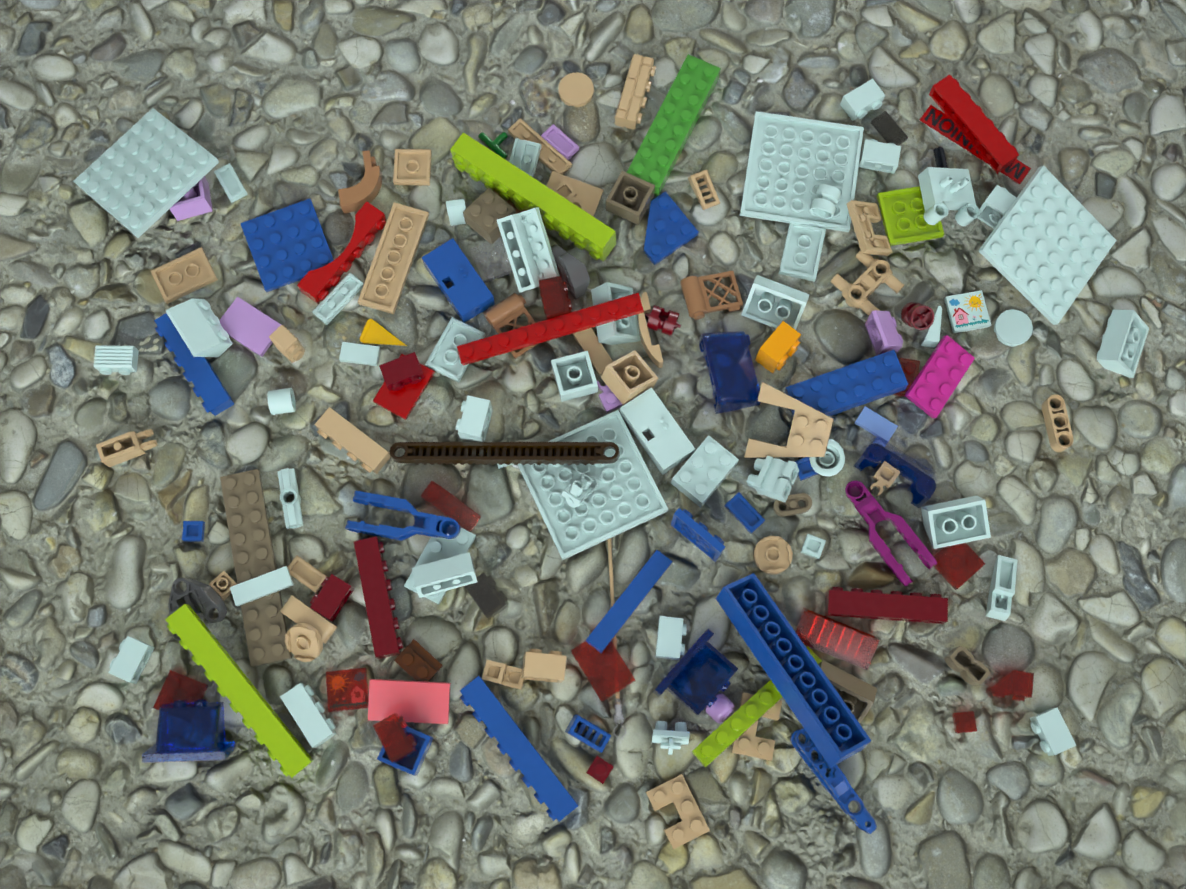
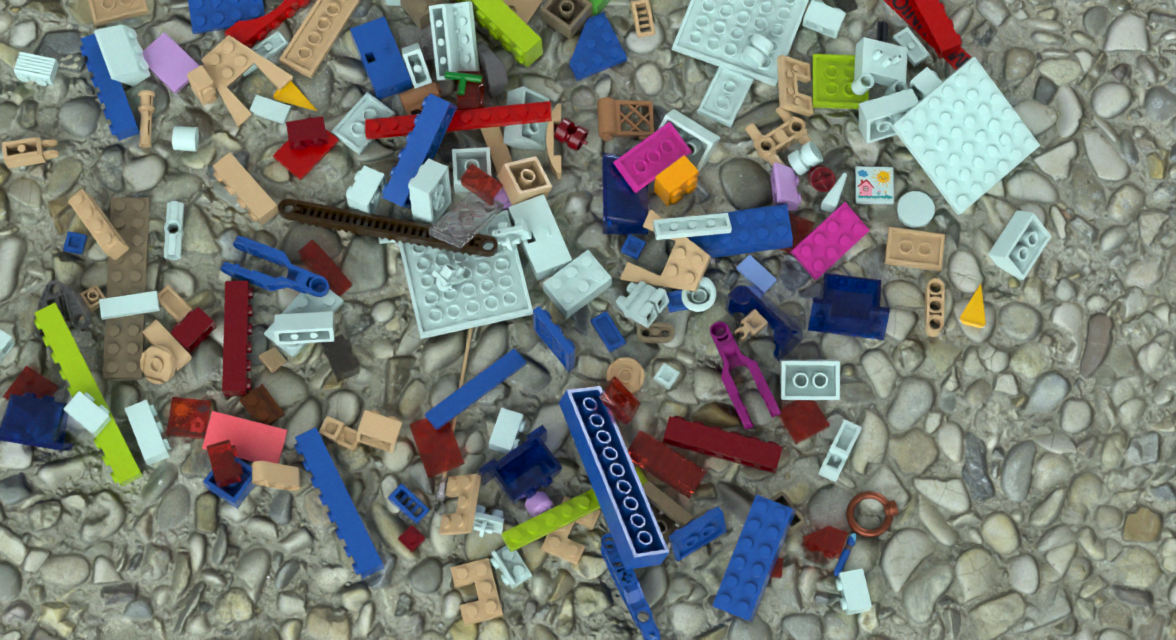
camera: 10 degrees right, 5 degrees down
none -> light aqua brick [64,391,111,437]
none -> tan brick [68,189,129,260]
none -> tan pin [138,90,155,148]
none -> tan wing [201,35,293,128]
none -> tan beam [252,461,301,491]
none -> tan slope [259,347,287,373]
none -> blue brick [382,94,457,209]
none -> light aqua brick [401,43,432,88]
none -> light aqua brick [408,158,452,226]
none -> clear plate [429,191,504,248]
none -> tan plate [439,474,481,536]
none -> green piece [444,71,482,95]
none -> clear red panel [461,164,503,206]
none -> light aqua bracket [490,545,532,589]
none -> light aqua hips [492,218,532,251]
none -> clear red plate [599,376,641,425]
none -> dark pink plate [613,122,692,193]
none -> blue plate [620,234,646,260]
none -> light aqua plate [652,213,732,240]
none -> blue plate [668,506,727,562]
none -> blue brick [712,494,796,622]
none -> light aqua wheel [788,141,823,175]
none -> clear blue windscreen [808,273,890,340]
none -> blue piece [834,533,857,576]
none -> copper piece [846,491,899,537]
none -> light aqua brick [859,88,919,144]
none -> tan tile [884,227,945,272]
none -> light aqua plate [892,27,930,67]
none -> yellow sticker [959,283,986,329]

